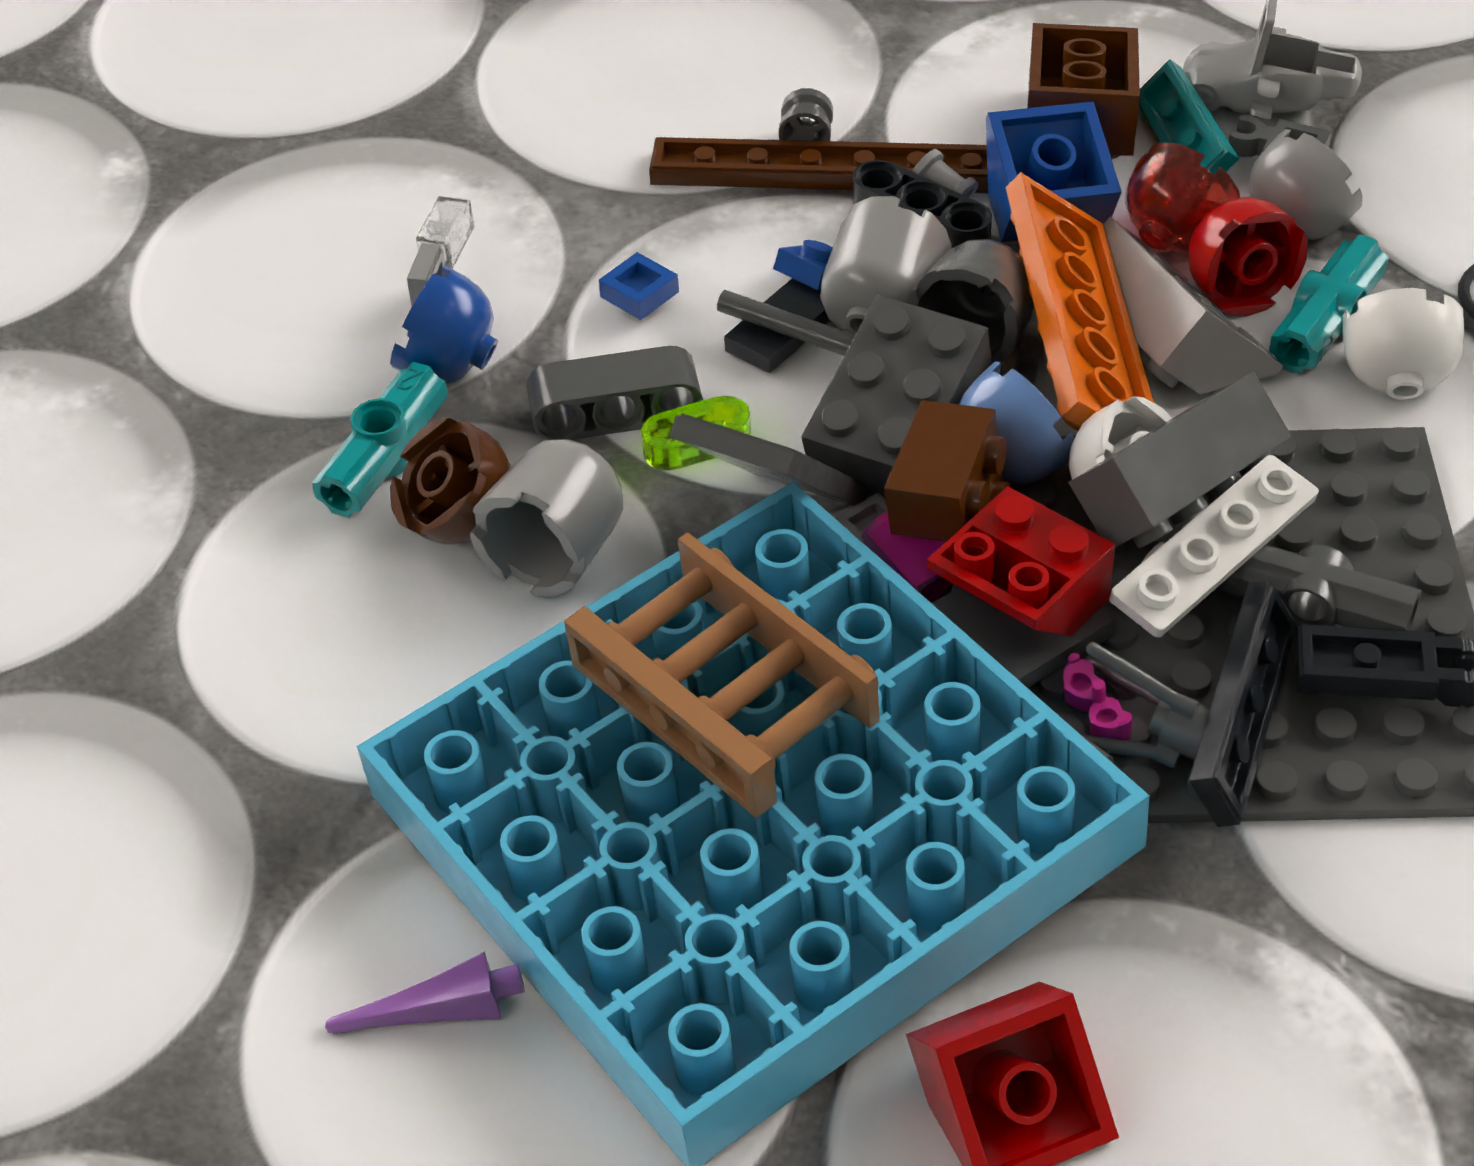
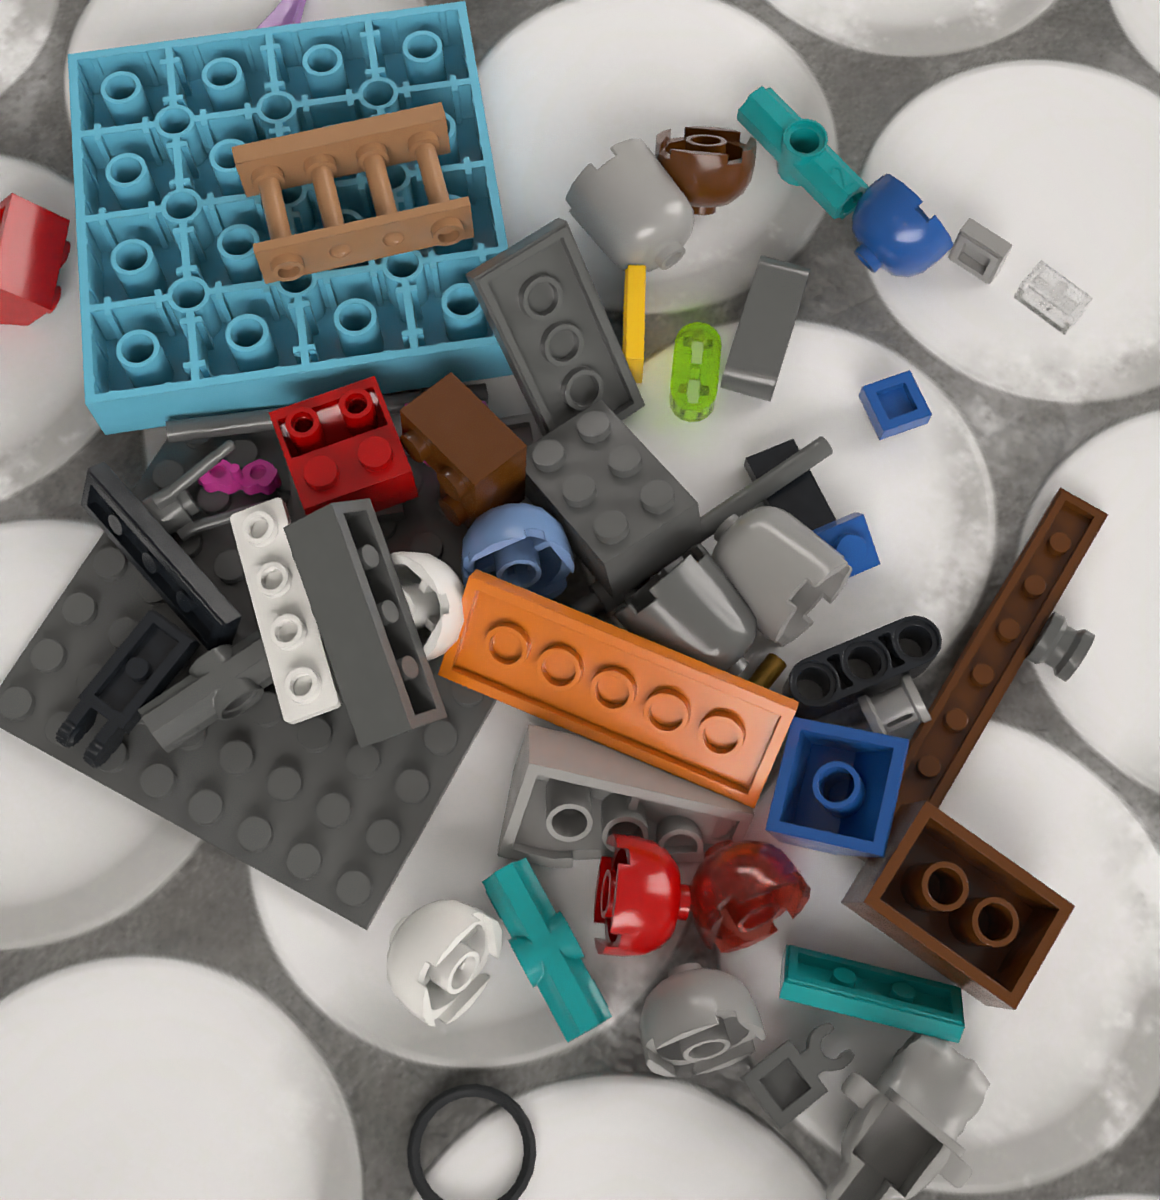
camera: 115 degrees right, 25 degrees up
none -> yellow tile [622,265,646,383]

